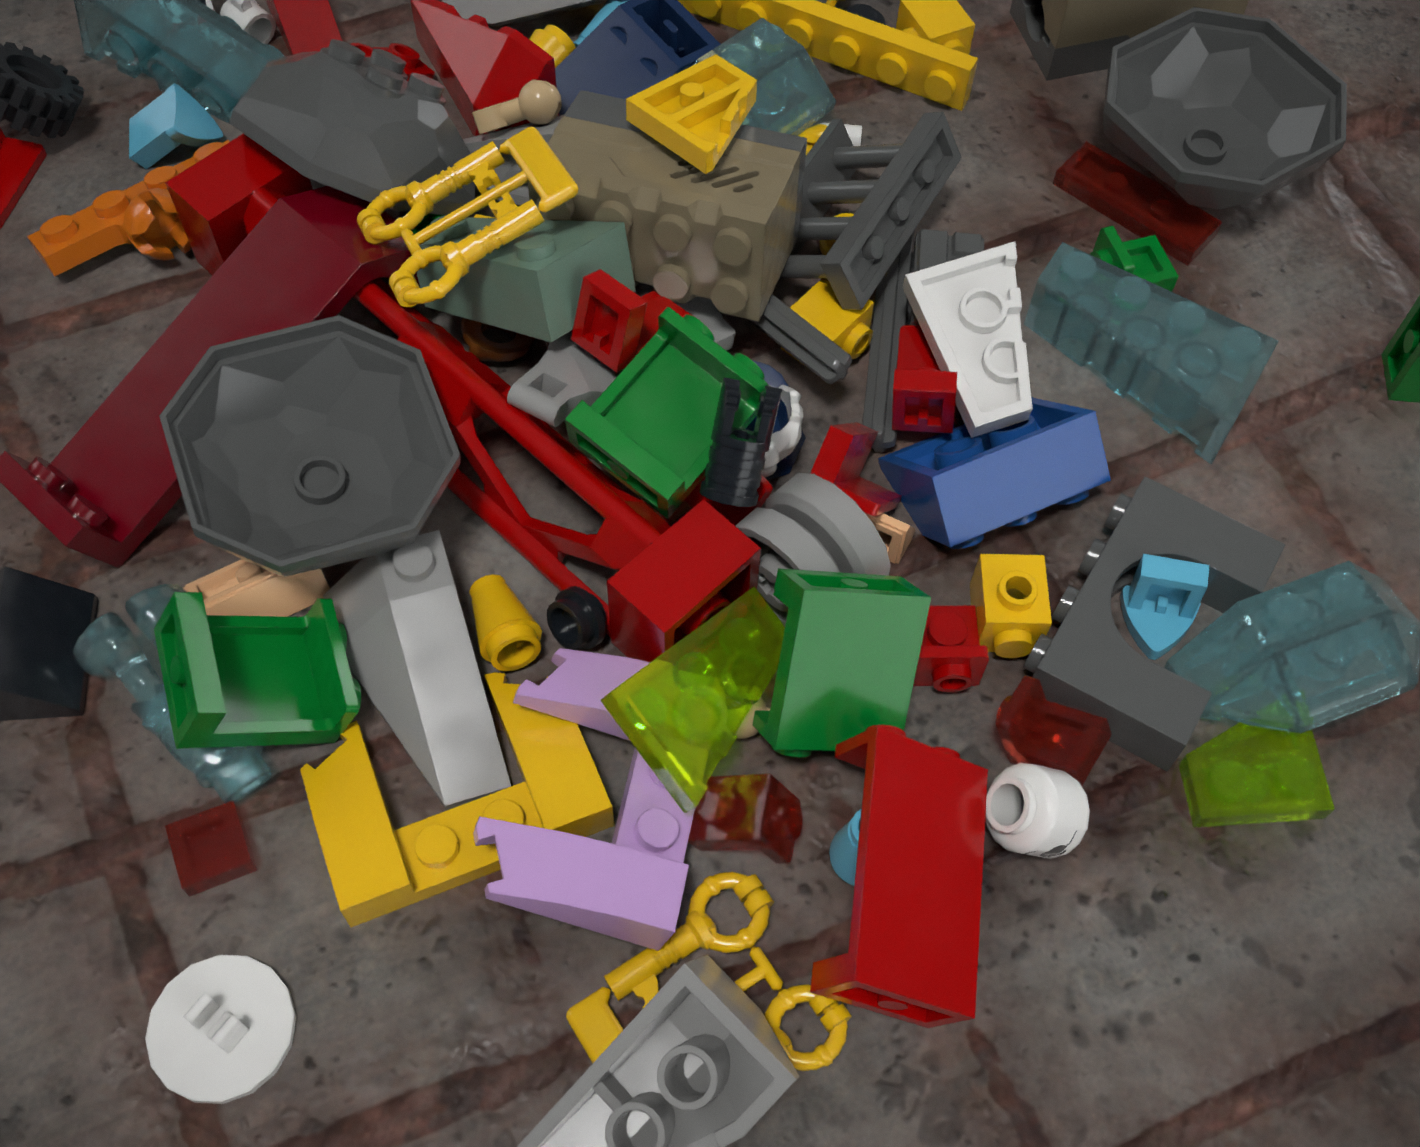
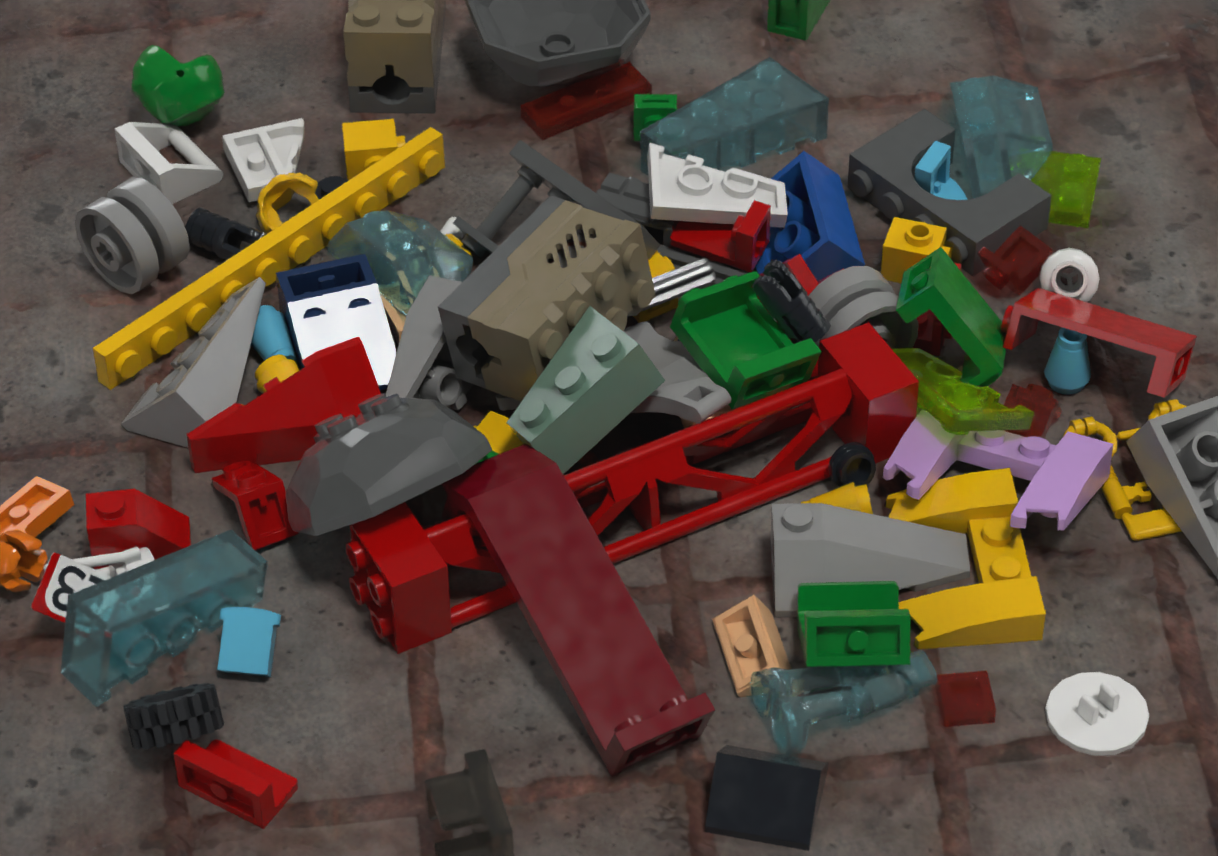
camera: 70 degrees left, 15 degrees down
orange plate [27,140,230,277] -> none
dark grey rock [159,315,460,577] -> none
yellow piece [357,126,579,307] -> none
tan arm [472,79,562,135] -> none
red bracket [571,269,695,372] -> none
yellow wing [626,54,757,174] -> none

